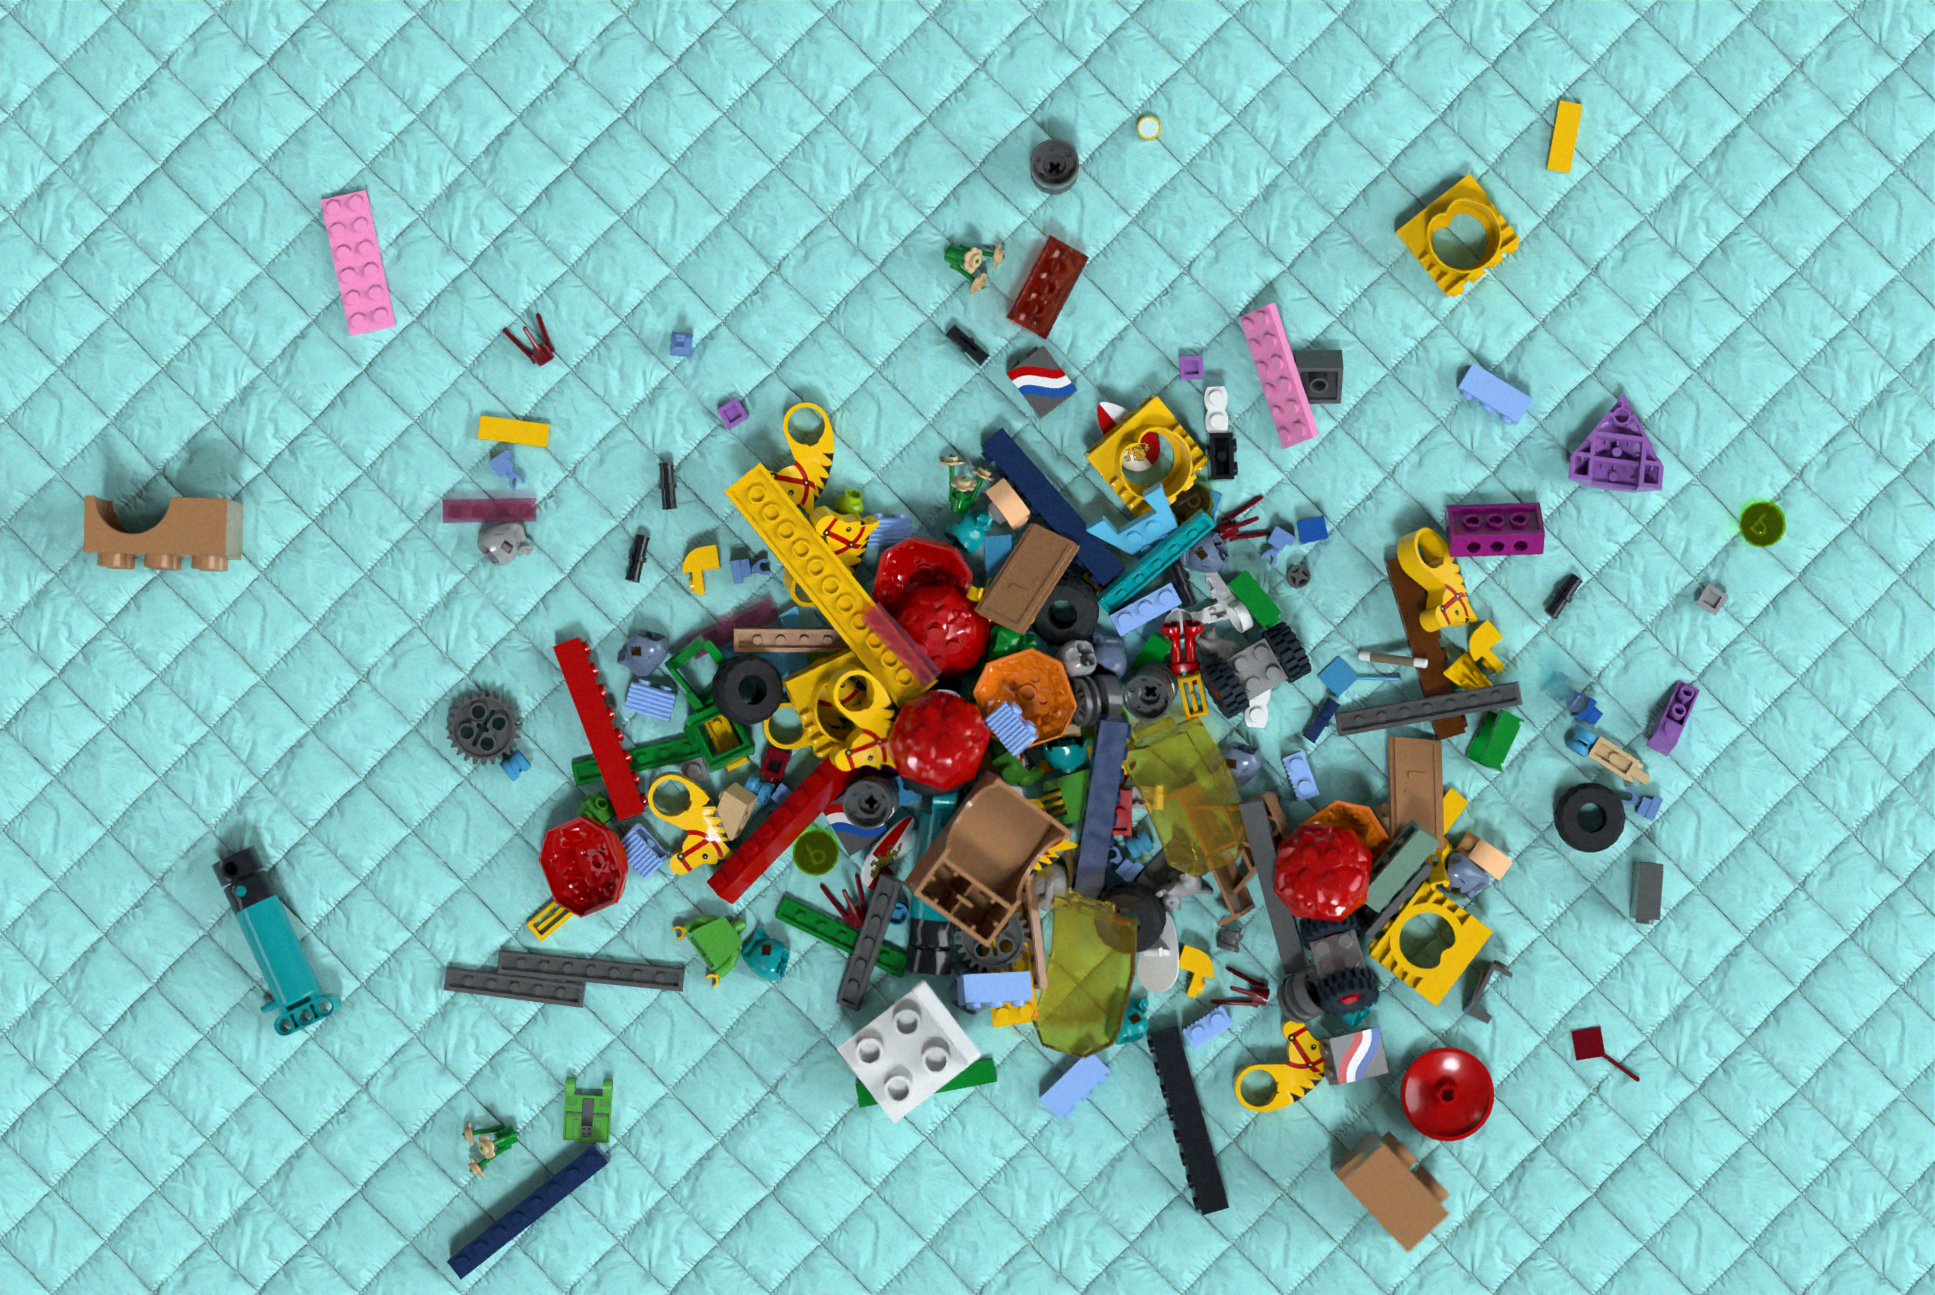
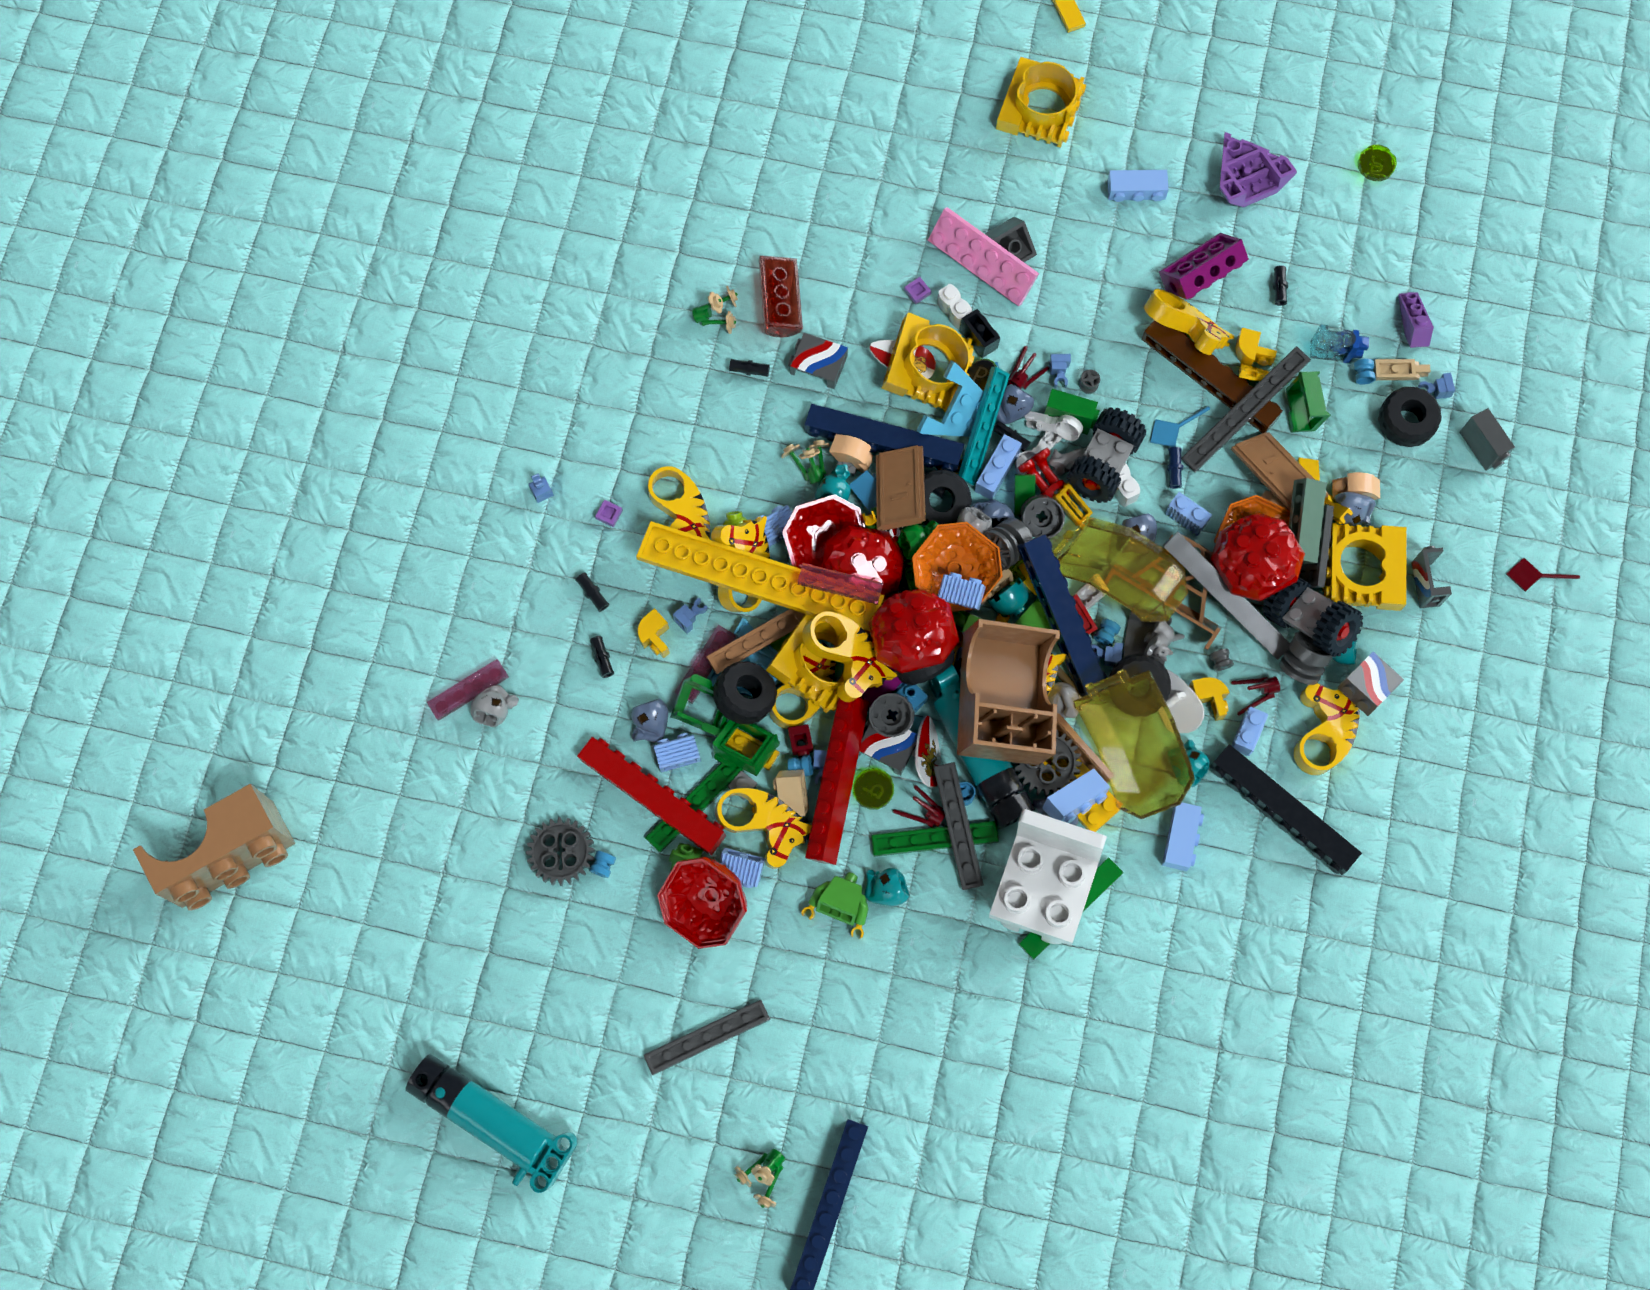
camera: 35 degrees left, 15 degrees down
bright pink plate [320,190,396,336] -> none
yellow tile [477,415,550,448] -> none
medium blue piece [488,449,525,490] -> none
dark grey tile [497,950,685,992] -> none
dark red plant [502,314,555,367] -> none
yellow tile [526,900,574,942] -> none
bright green flag [563,1077,613,1143] -> none
dark grey wheel [1030,139,1079,195] -> none
light aqua tile [1137,116,1160,140] -> none
blue panel [1296,515,1329,545] -> none
medium nougat piece [1331,1131,1450,1253] -> none
dark tan bar [1359,651,1428,668] -> none
red dish [1400,1047,1494,1141] -> none
light grey plate [1695,583,1728,616] -> none

